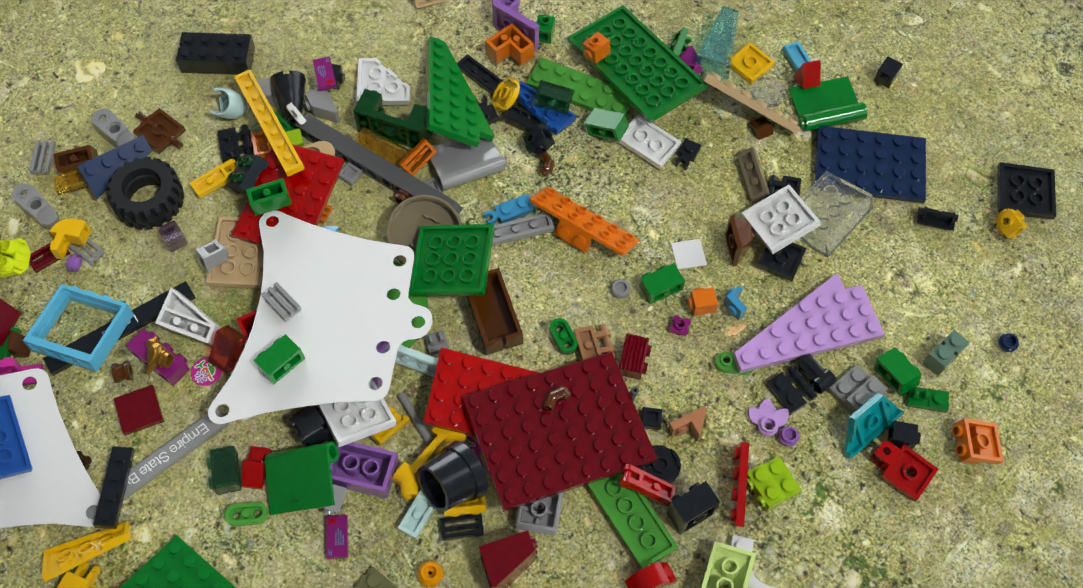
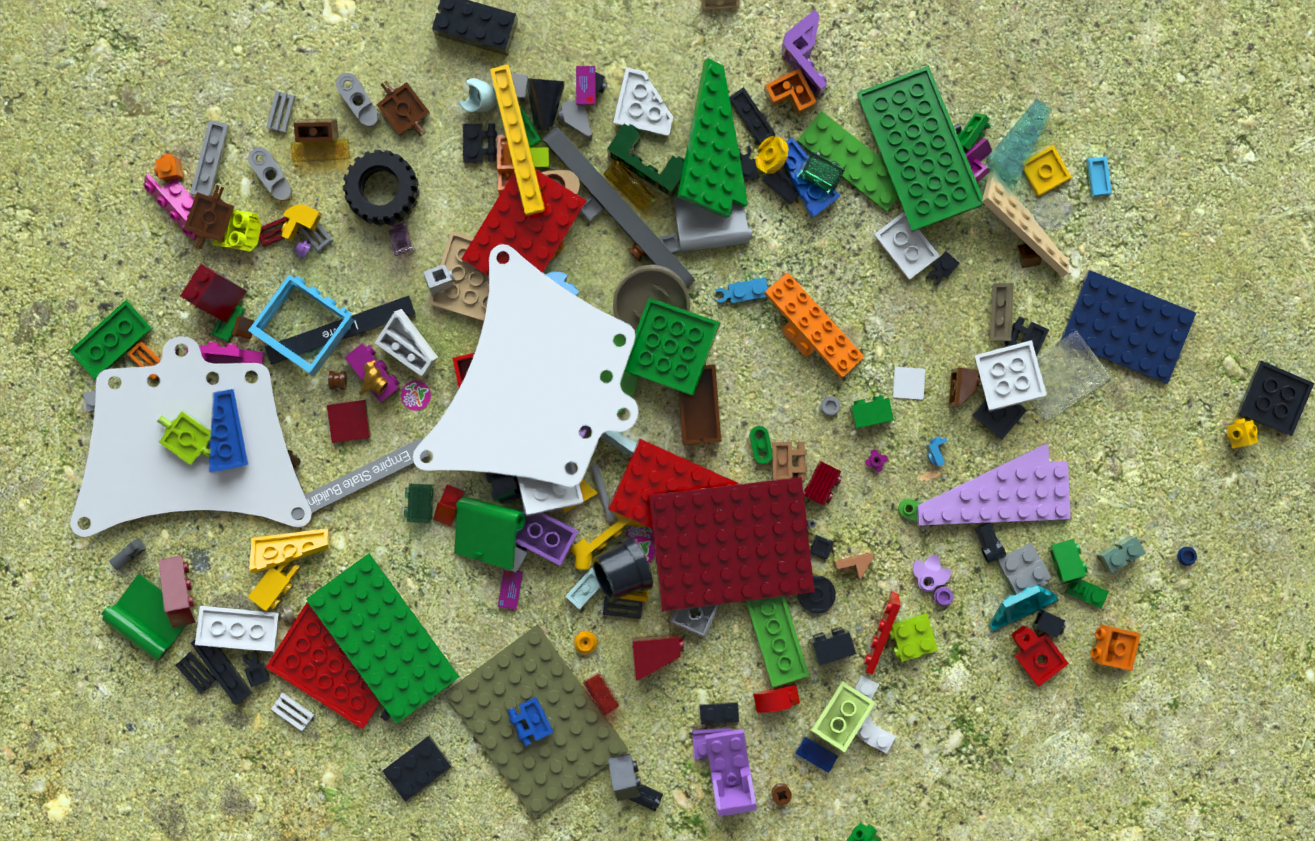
camera: 15 degrees right, 25 degrees up
dark blue wing [76,135,152,200] -> none
black plate [93,446,135,529] -> none
yellow plate [189,159,237,199] -> none
clear red brick [208,325,246,374] -> none
bright green plate [225,502,269,527] -> none
black brick [226,154,269,194] -> none
green brick [246,178,292,216] -> none
green brick [253,334,305,385] -> none
light grey tile [261,282,302,321] -> none
white tile [286,103,306,125] -> none
orange tile [399,138,437,176] -> none
light grey tile [425,331,449,356] -> none
light grey plate [492,212,554,246] -> none
black brick [523,124,555,155] -> none
green brick [536,14,555,44] -> none
reddish brown arm [539,152,555,176] -> none
reddish brown arm [543,386,571,411] -> none
orange brick [583,32,611,64] -> none
green brick [584,108,629,142] -> none
red plate [620,464,676,507] -> none
orange brick [687,287,718,316] -> none
black plate [766,365,817,415] -> none
green door [788,76,868,132] -> none
red slope [794,60,821,89] -> none
black brick [874,56,903,88] -> none
black hinge [917,206,958,231] -> none

